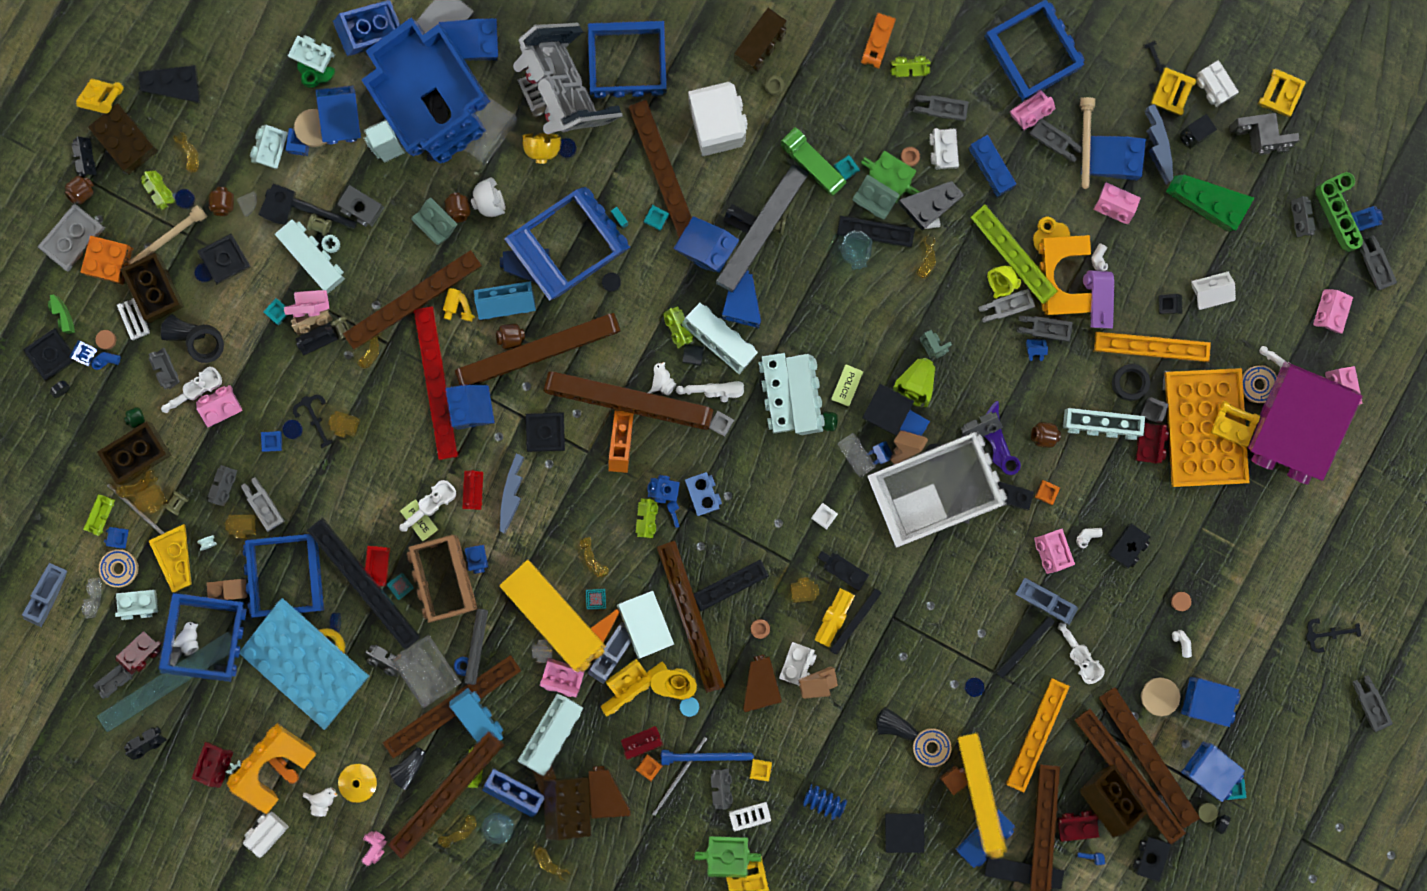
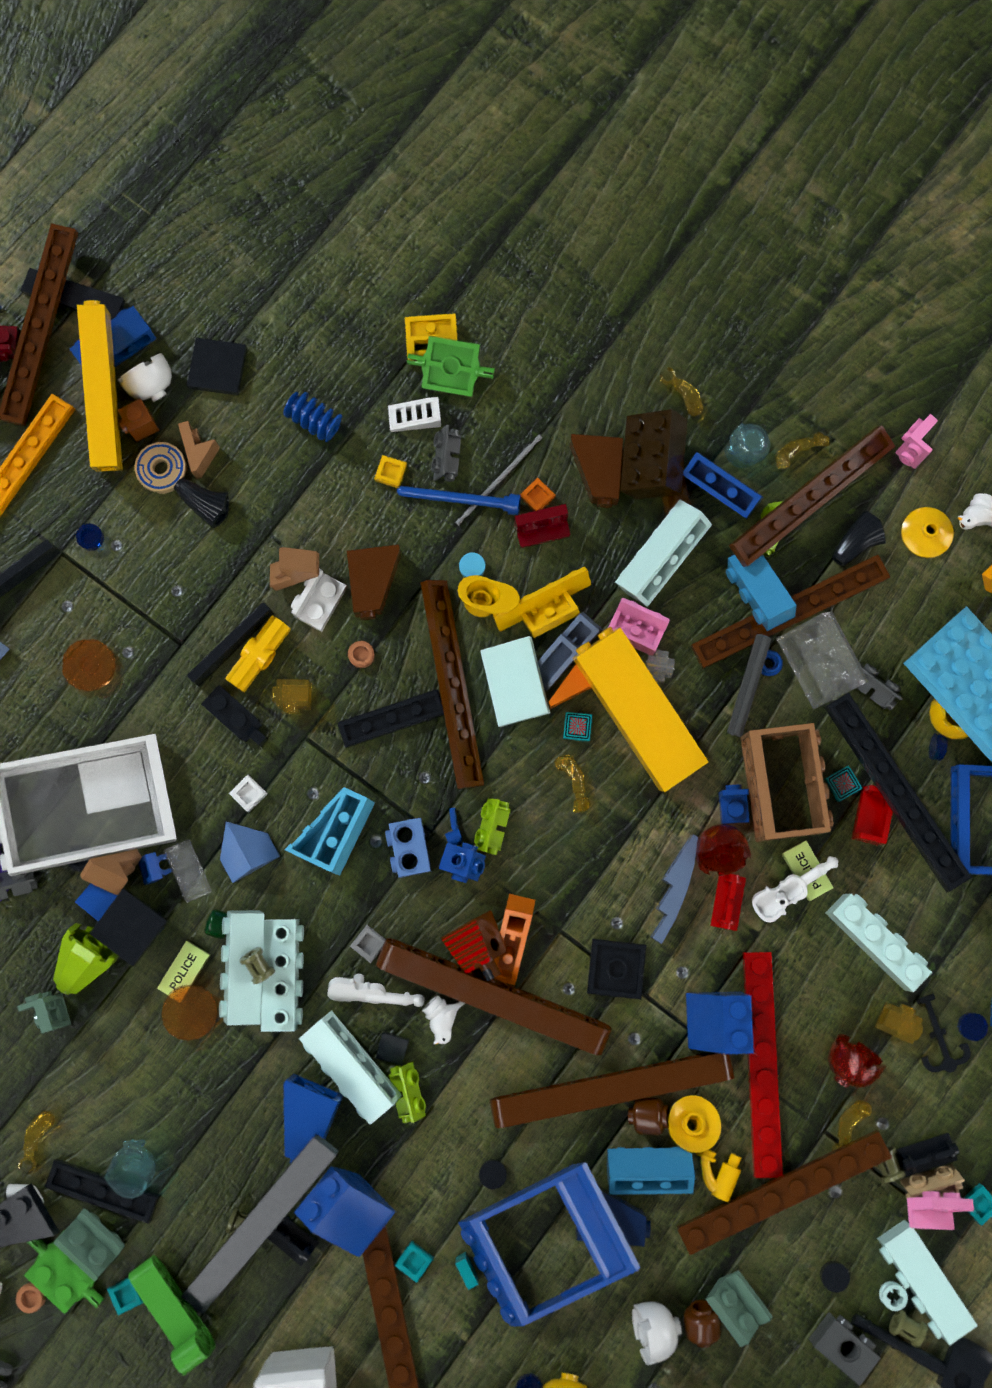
camera: 170 degrees left, 5 degrees down
none -> clear orange tile [62,639,116,692]
none -> white cylinder [118,353,172,402]
none -> clear orange tile [161,985,217,1041]
none -> medium nougat slope [178,421,219,479]
none -> medium blue slope [220,822,280,883]
none -> olive bush [239,947,275,984]
none -> medium azure wedge [285,787,375,876]
none -> reddish brown torso [441,910,506,982]
none -> yellow dish [668,1095,721,1153]
none -> clear red cylinder [696,824,751,876]
none -> black tile [820,1261,850,1292]
none -> light aqua brick [826,894,932,992]
none -> clear red cylinder [828,1034,886,1088]

